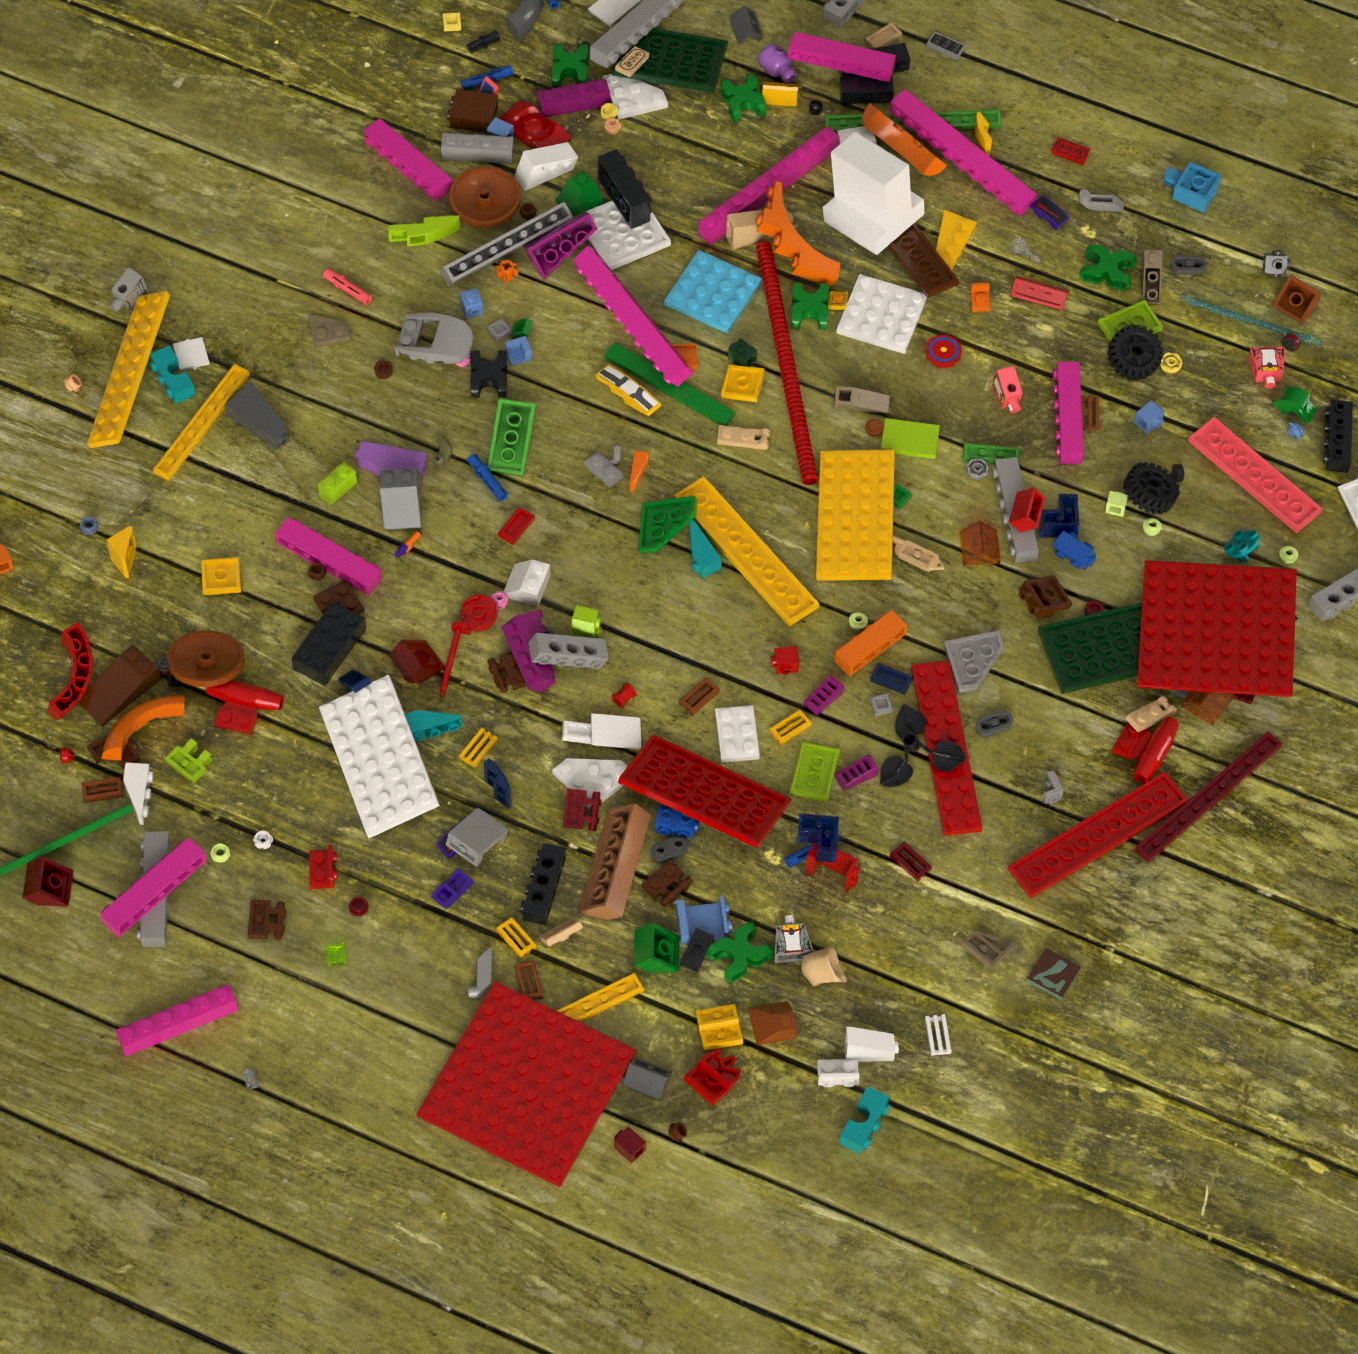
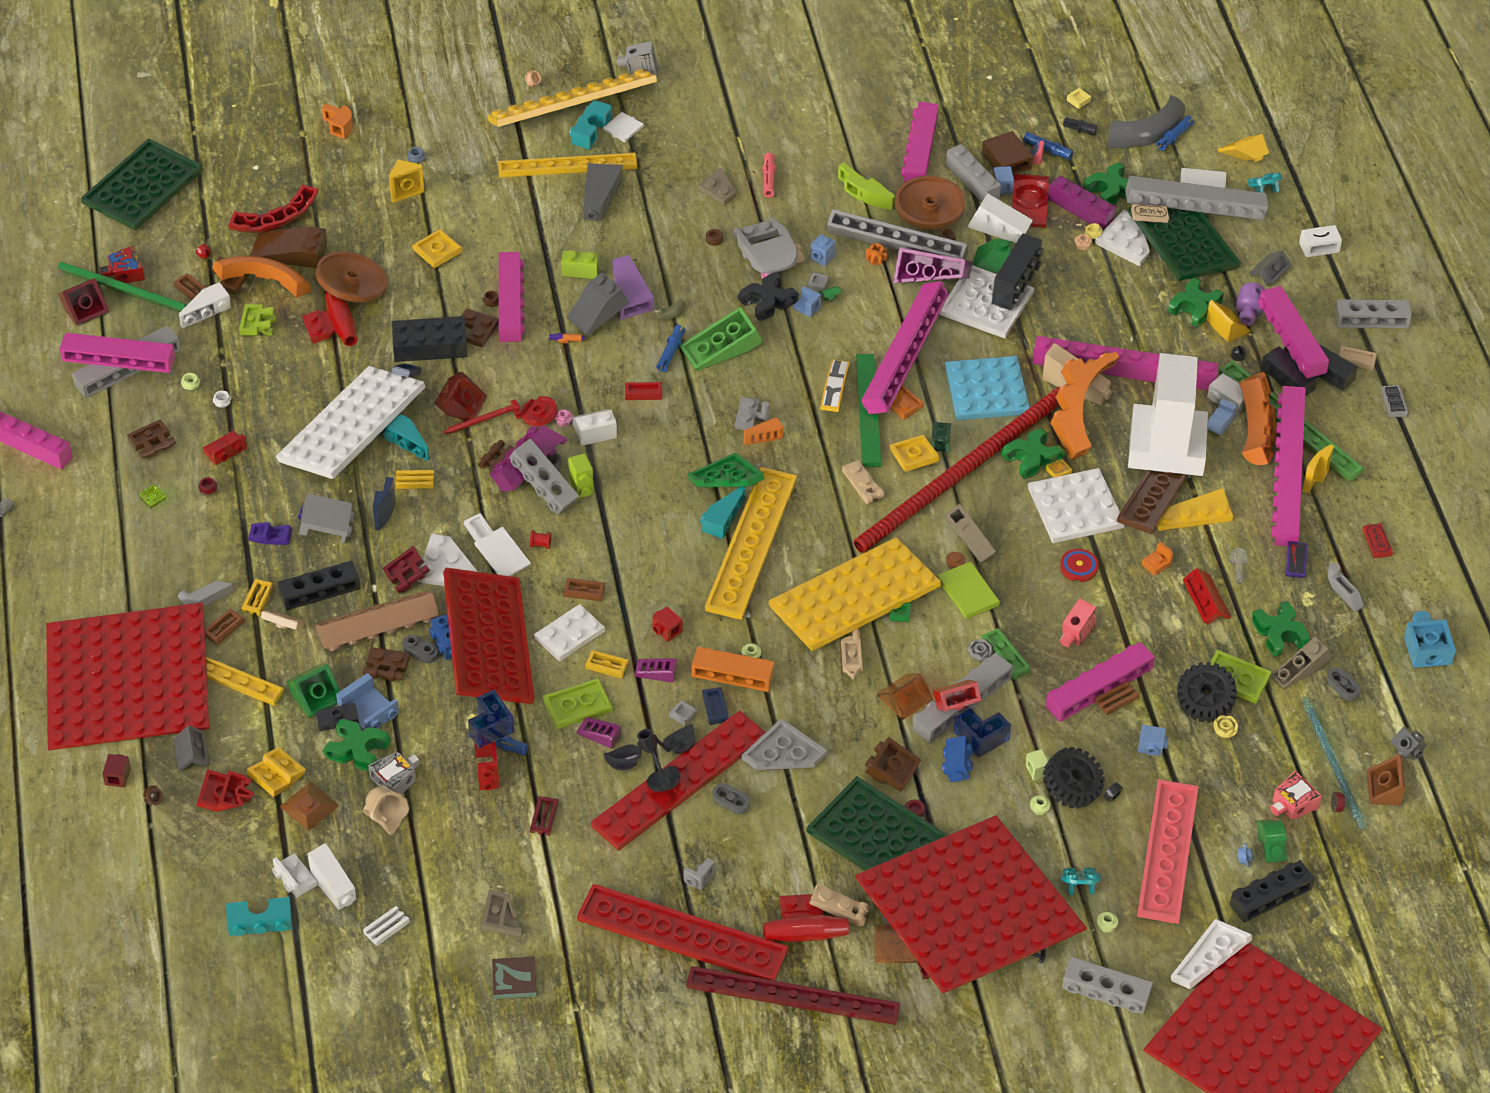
camera: 55 degrees right, 10 degrees down
none -> torso [100,245,145,283]

